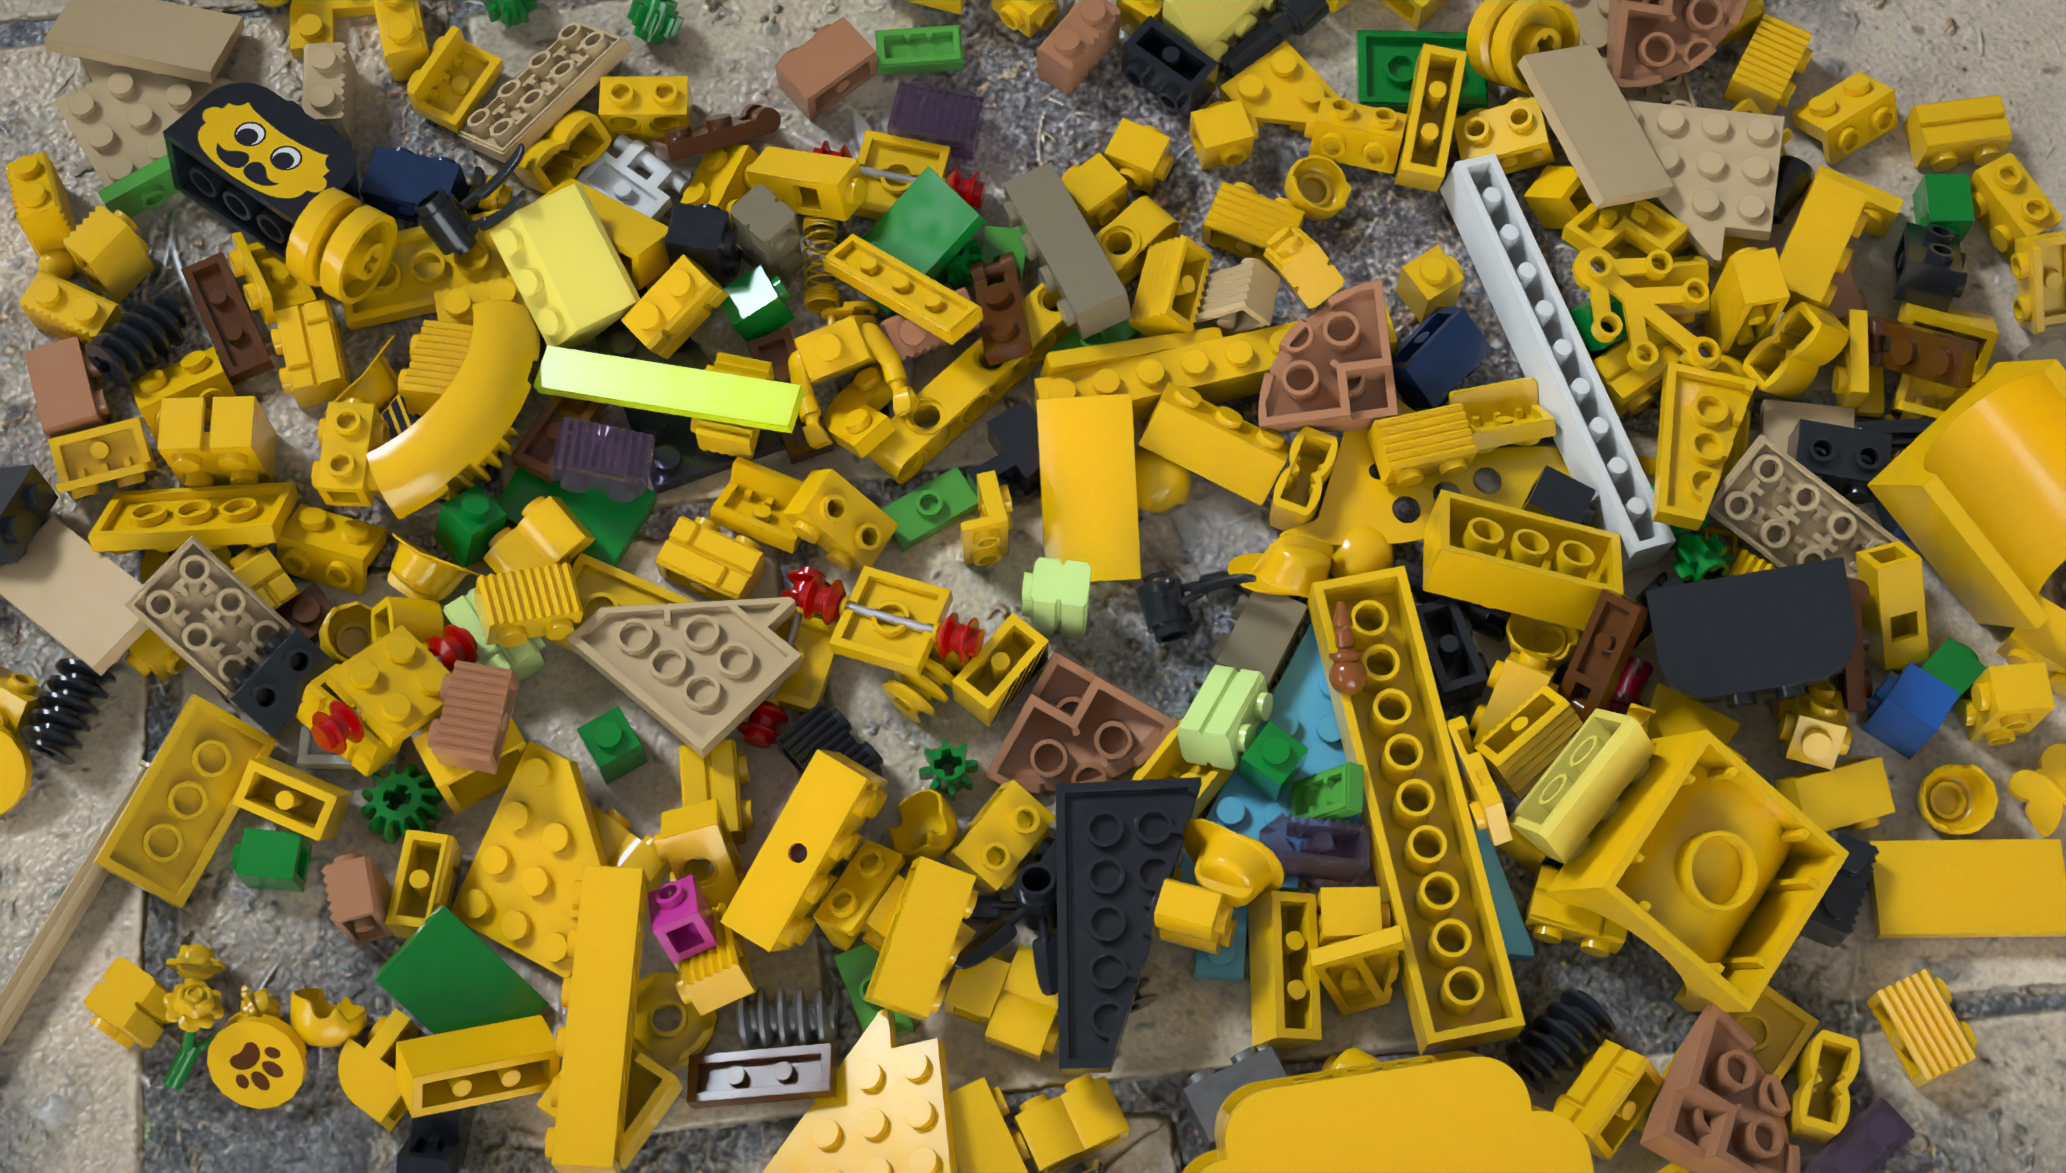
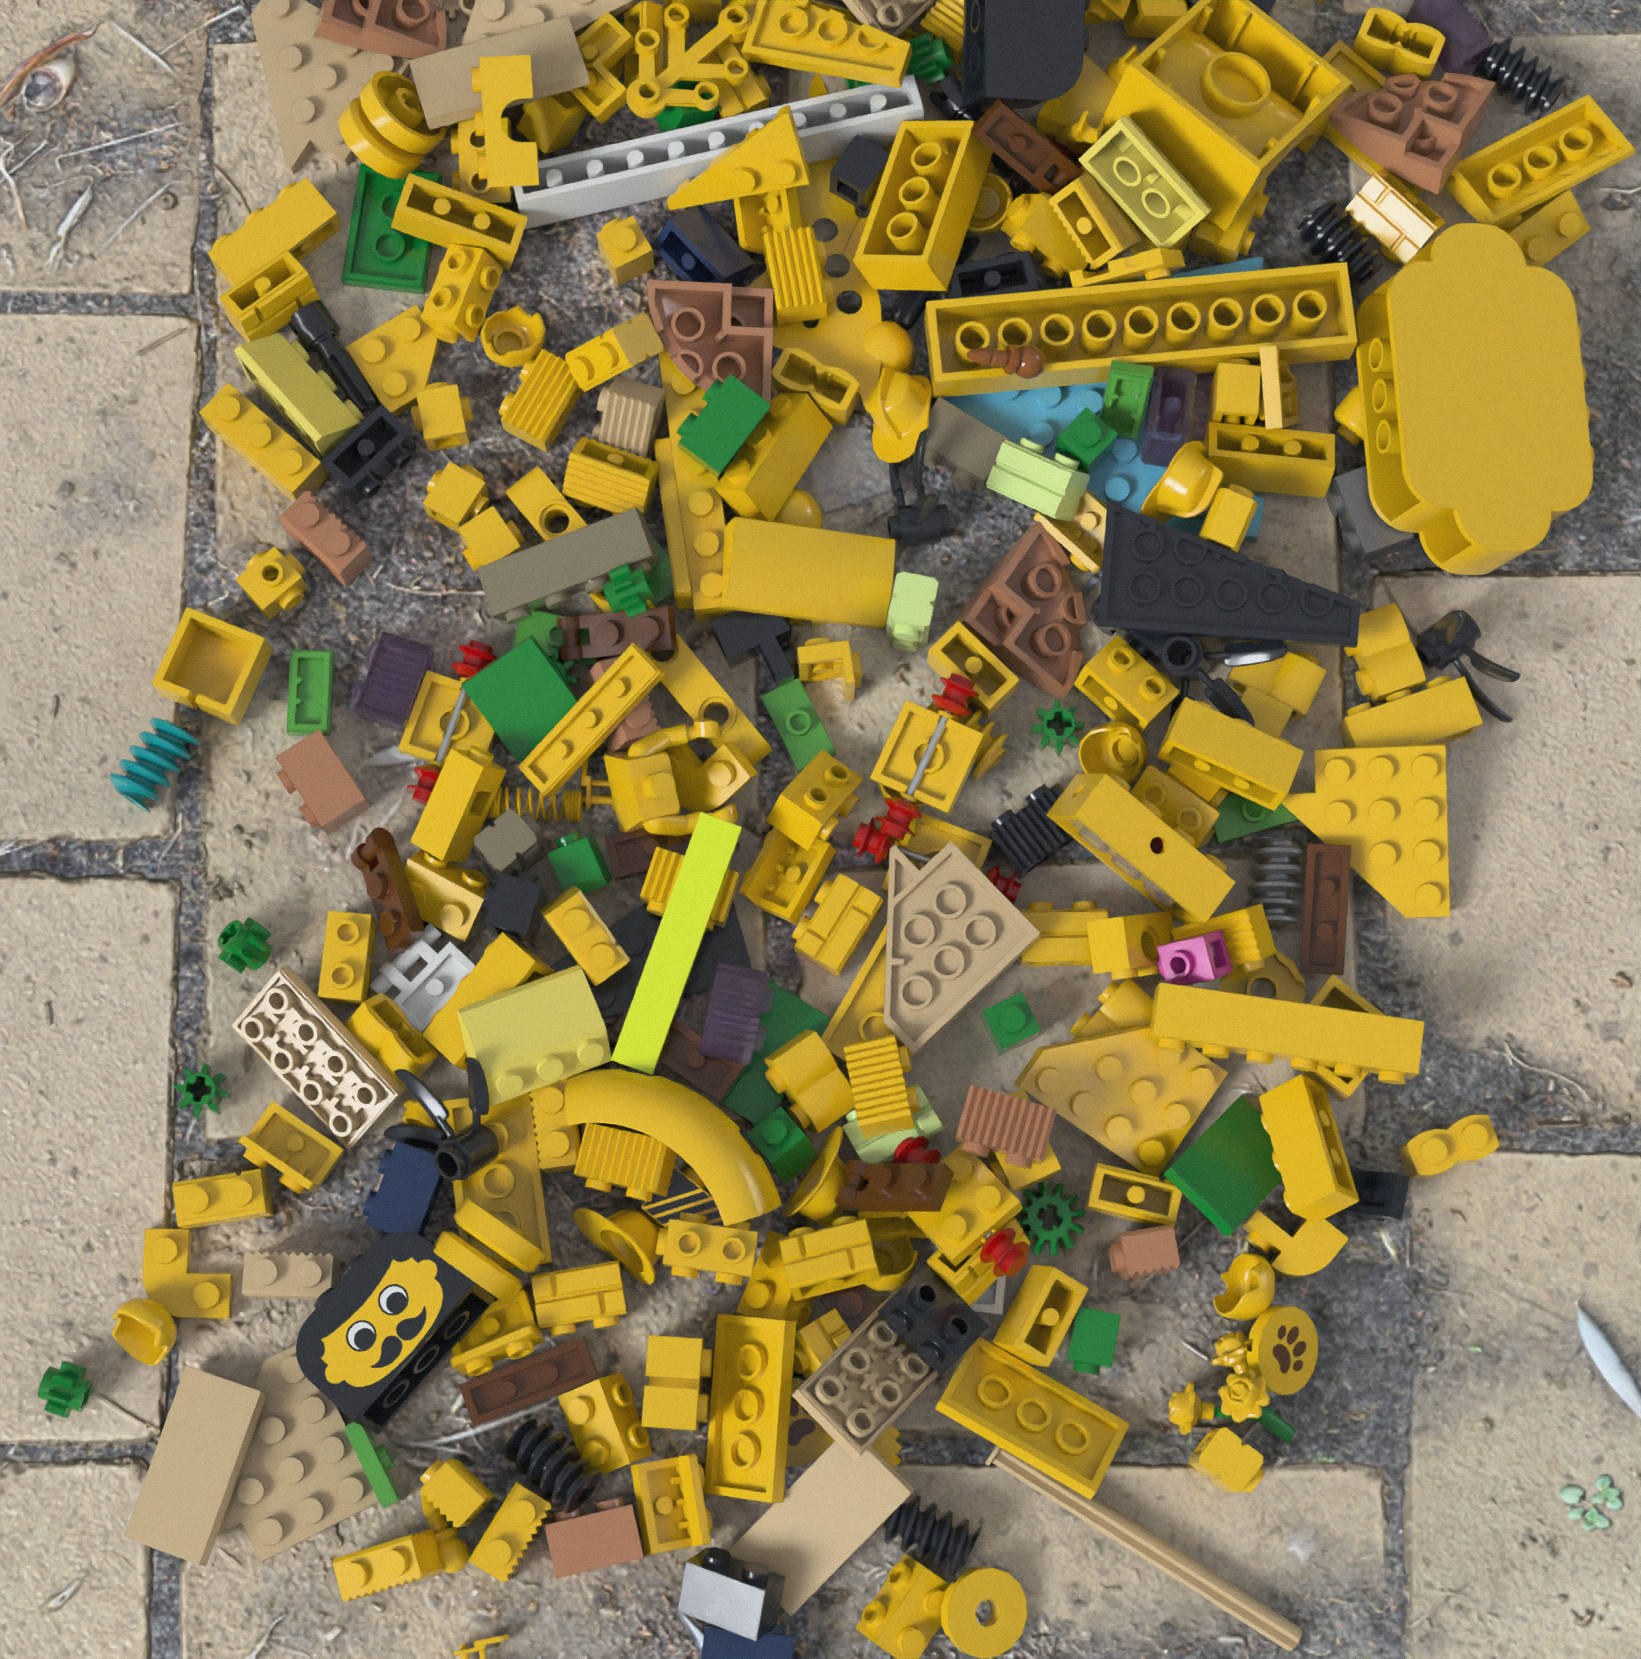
camera: 85 degrees left, 10 degrees up
none -> yellow arch [471,55,539,188]
none -> green gear [602,562,655,619]
none -> yellow wing [667,105,811,211]
none -> green brick [676,374,771,478]
none -> yellow brick [779,1216,881,1301]
none -> reddish brown plate [834,1159,954,1212]

